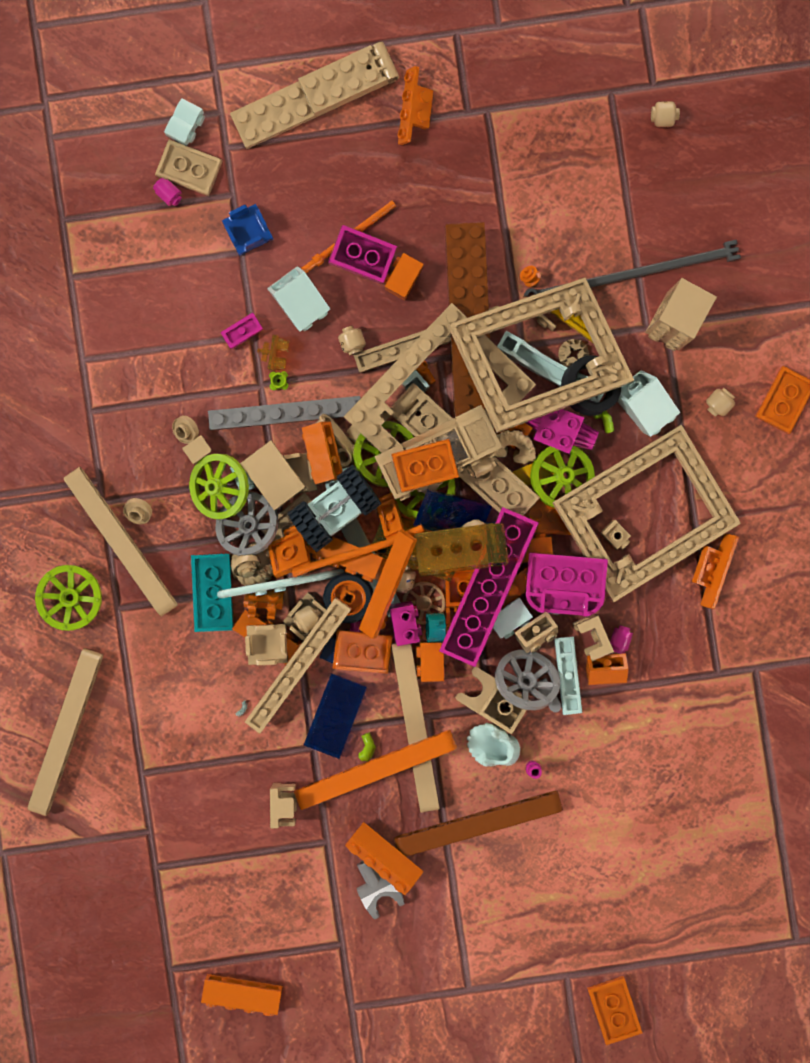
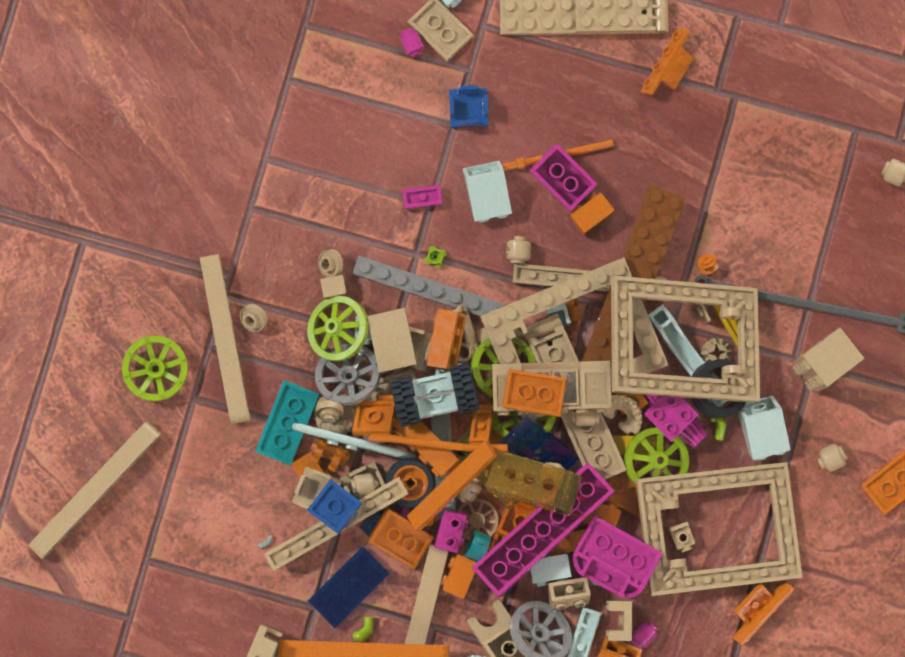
camera: 25 degrees right, 5 degrees down
clear yellow hips [257,335,289,372] -> none
none -> blue panel [307,479,362,534]

